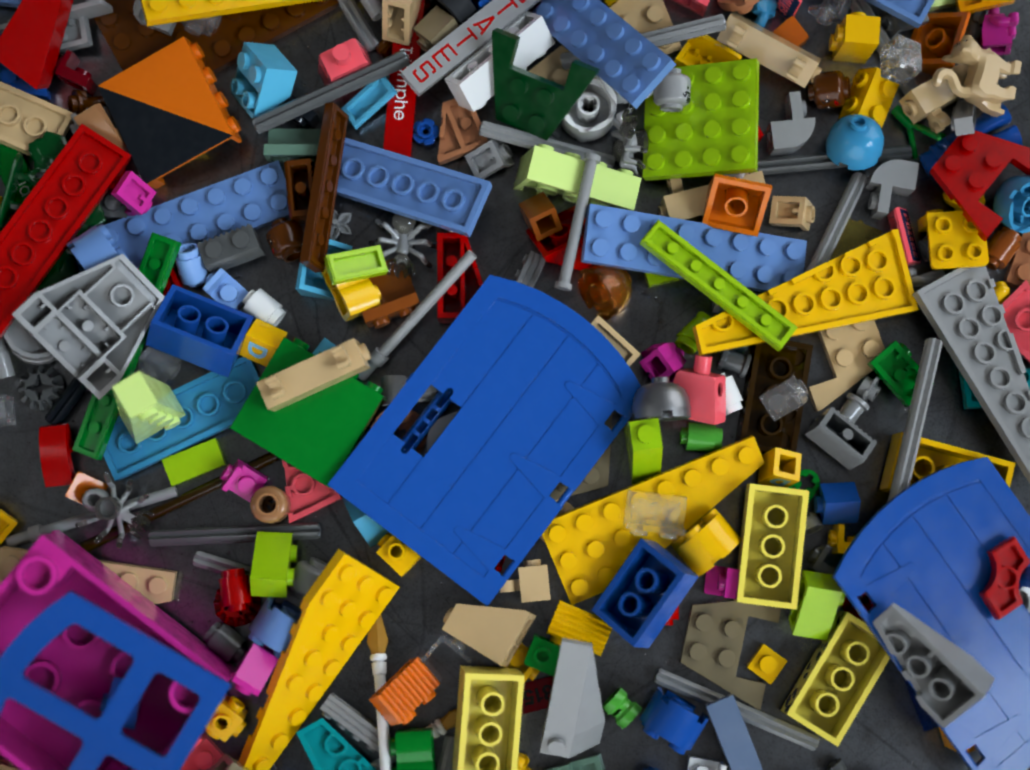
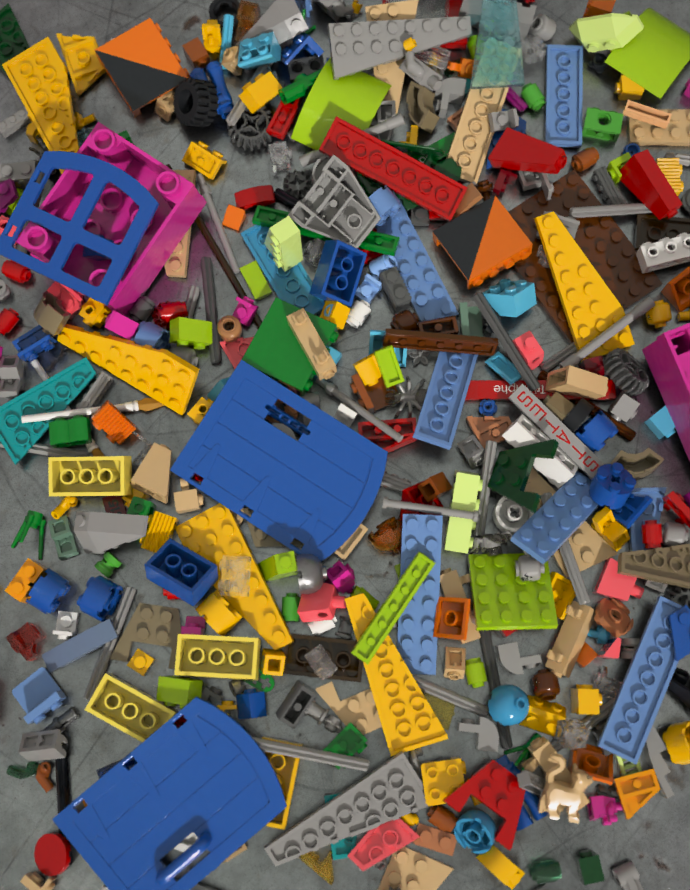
camera: 90 degrees right, 5 degrees down
animal [75,471,155,549] -> none
dark pink bracket [111,171,157,216] -> none
light grey wedge [873,603,995,729] -> none
coral slope [887,207,921,267] -> none
red tile [979,536,1030,620] -> none
none -> white bracket [334,402,358,427]
none -> lime brick [465,658,487,688]

